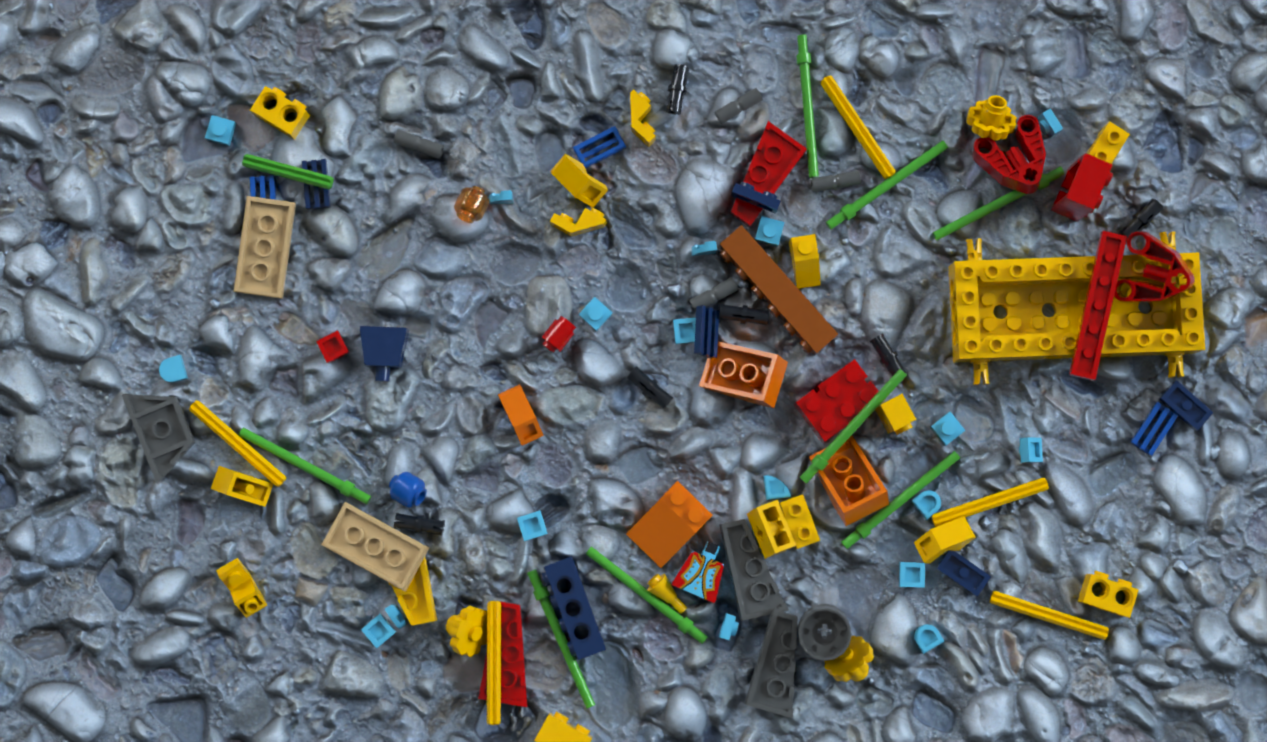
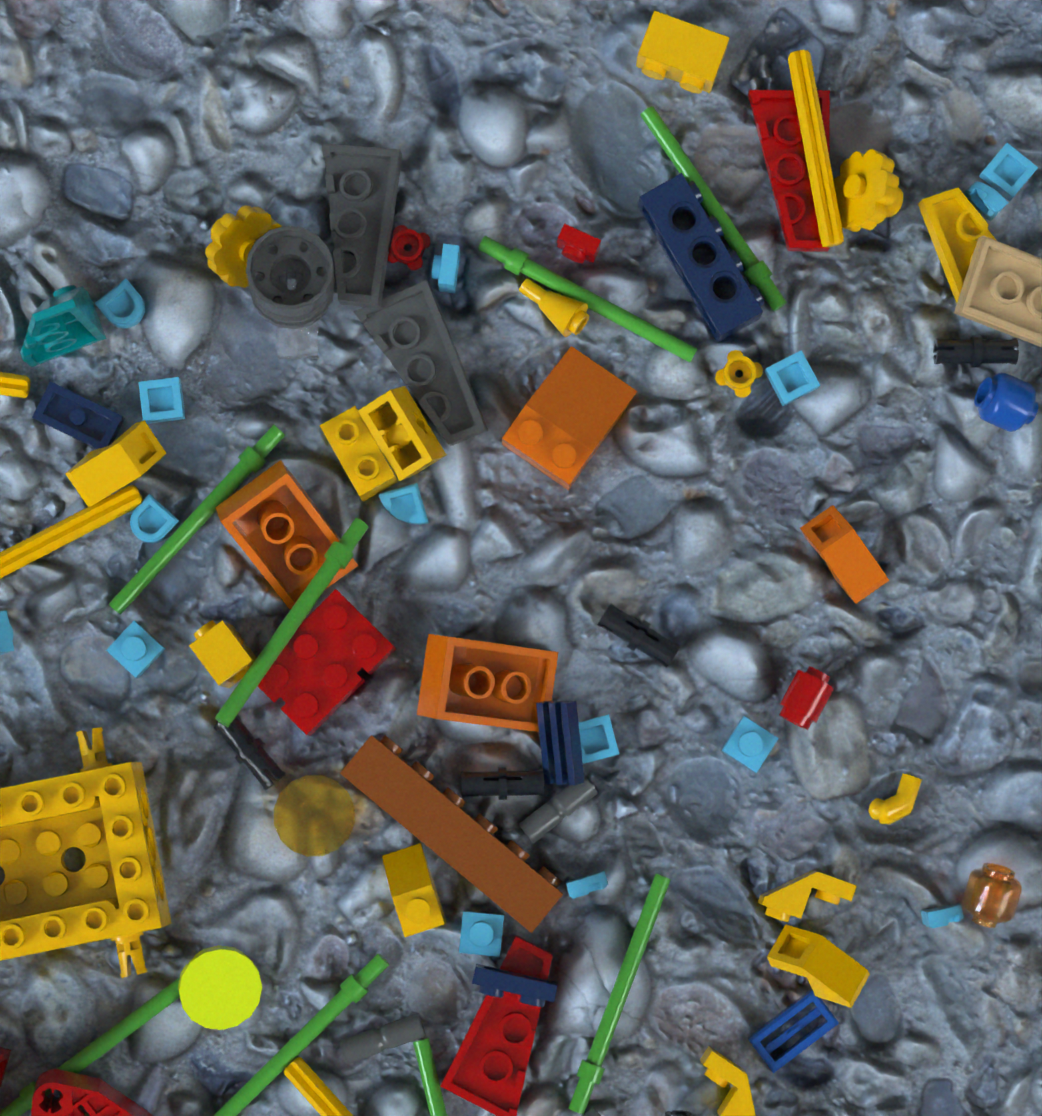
camera: 175 degrees right, 0 degrees up
torso [671,541,724,603] -> none
none -> teal wedge [20,285,106,367]
none -> neon yellow tile [178,945,262,1030]
none -> clear yellow tile [274,775,356,856]
none -> red plate [388,225,431,271]
none -> red plate [557,223,601,264]
none -> bright green bar [569,874,671,1114]
none -> yellow plate [715,350,763,398]
none -> yellow arm [869,773,922,824]

